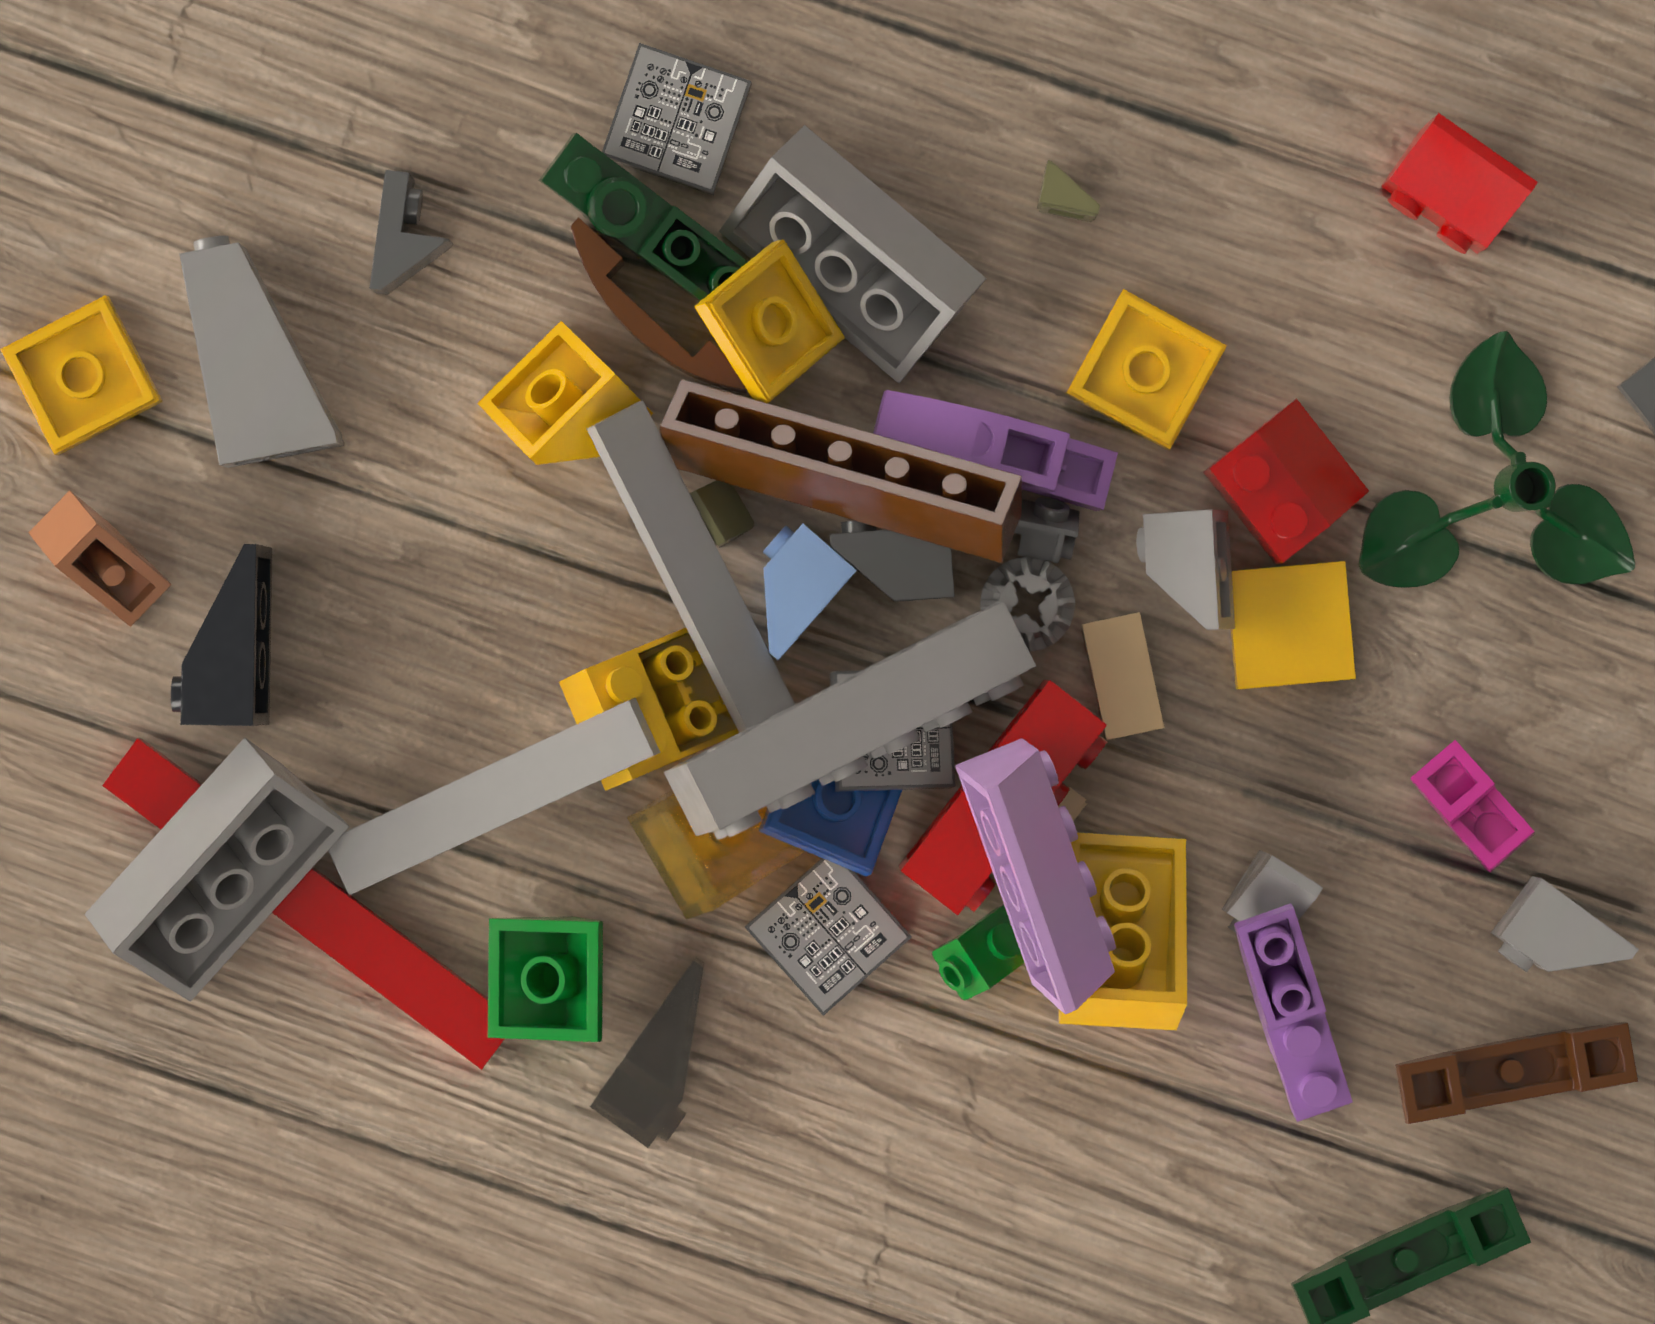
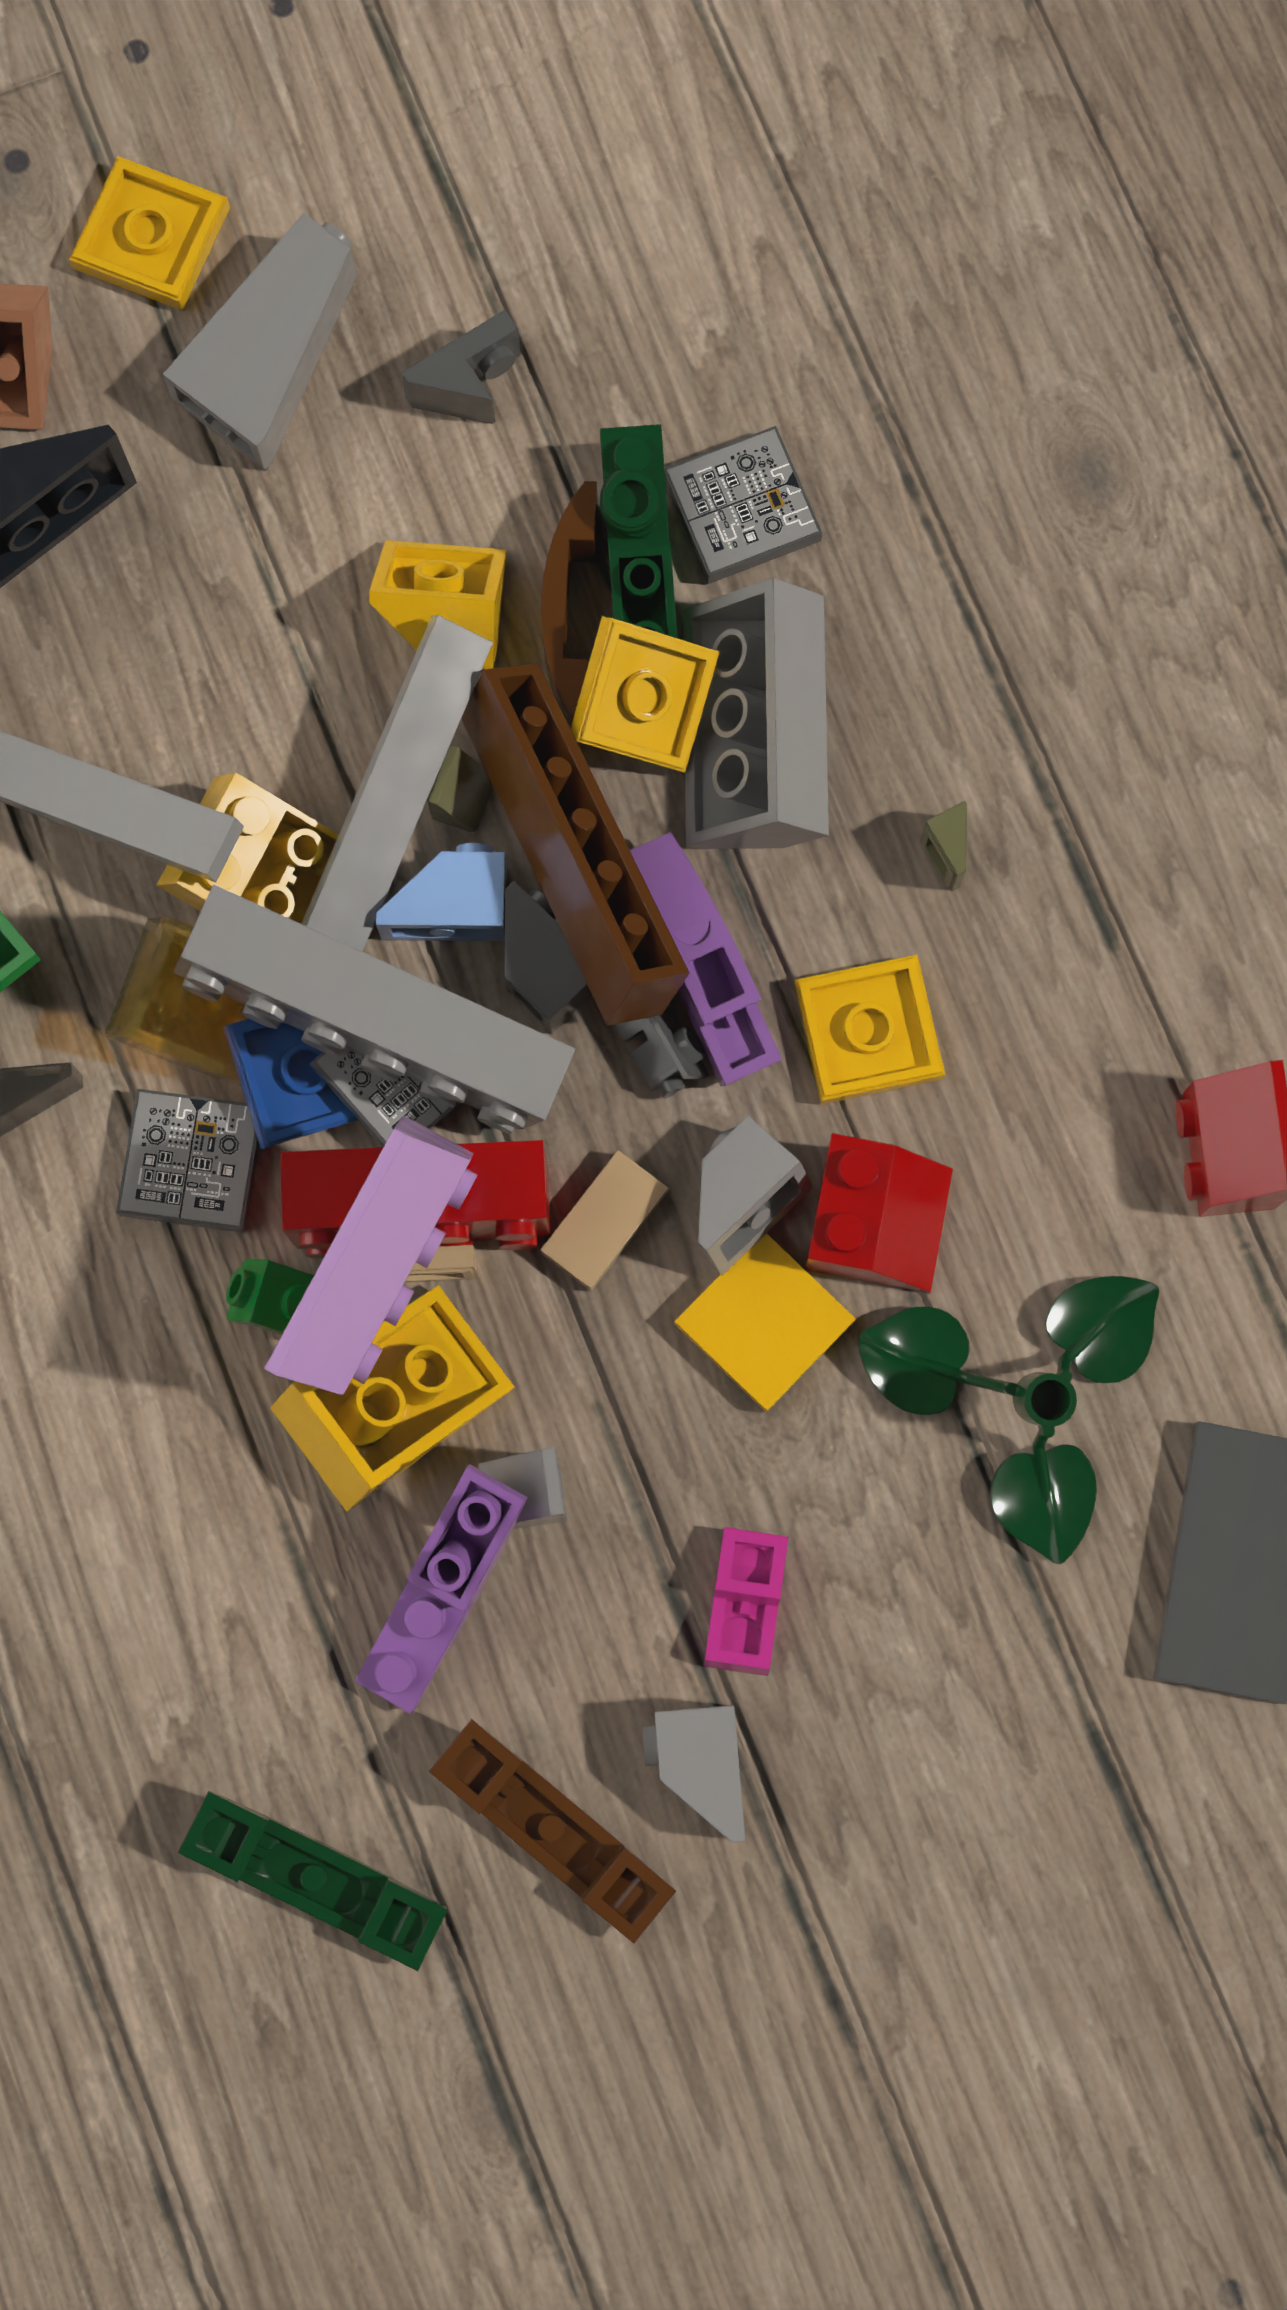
camera: 50 degrees right, 10 degrees down
light grey gear [980,557,1076,651] -> none

